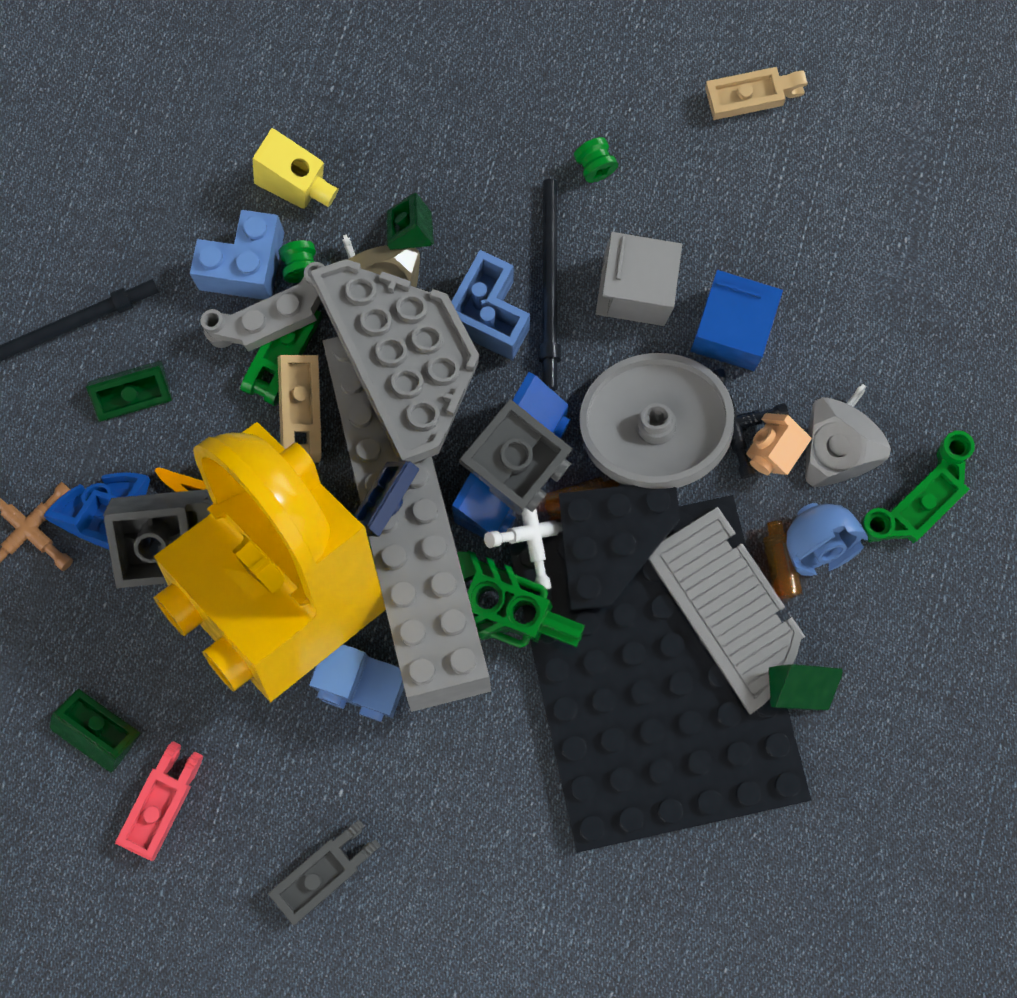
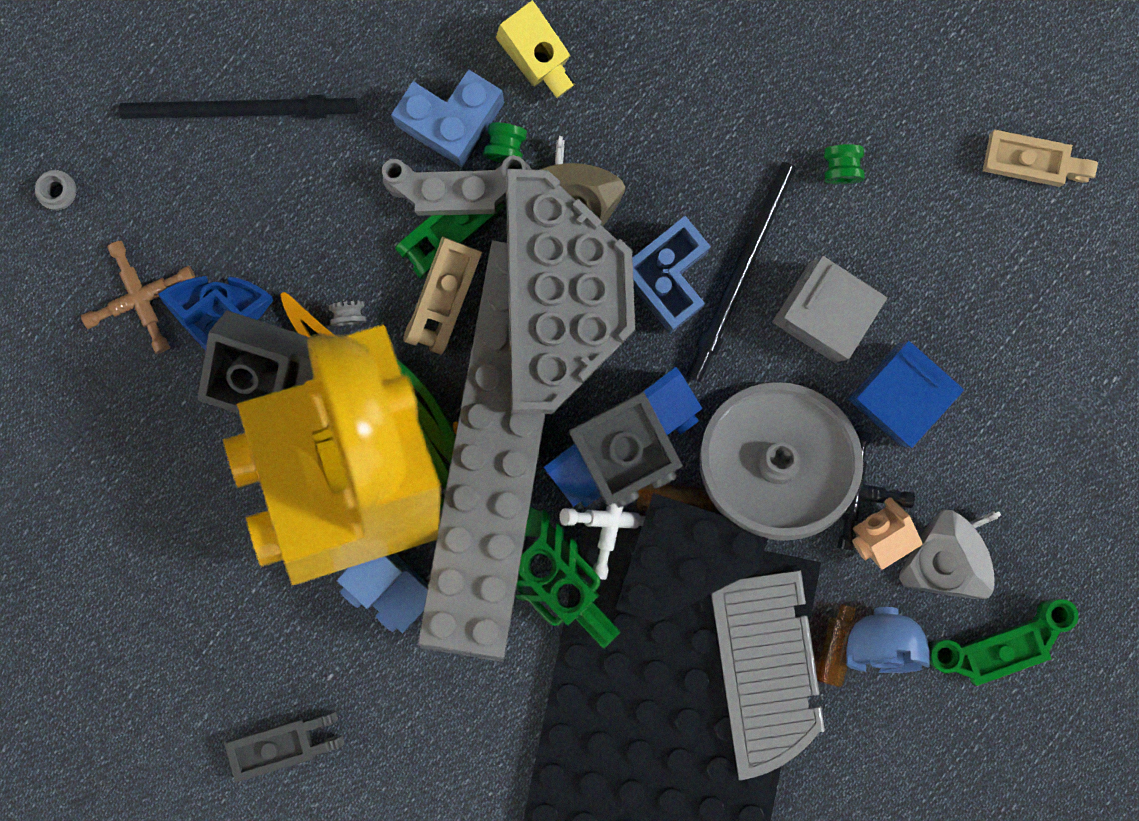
camera: 20 degrees right, 10 degrees up
dark green slope [50,689,141,773] -> none
dark green slope [86,361,172,422] -> none
coral hinge [115,741,203,861] -> none
dark blue plate [354,461,419,537] -> none
dark green slope [387,193,434,250] -> none
dark green slope [769,664,843,711] -> none

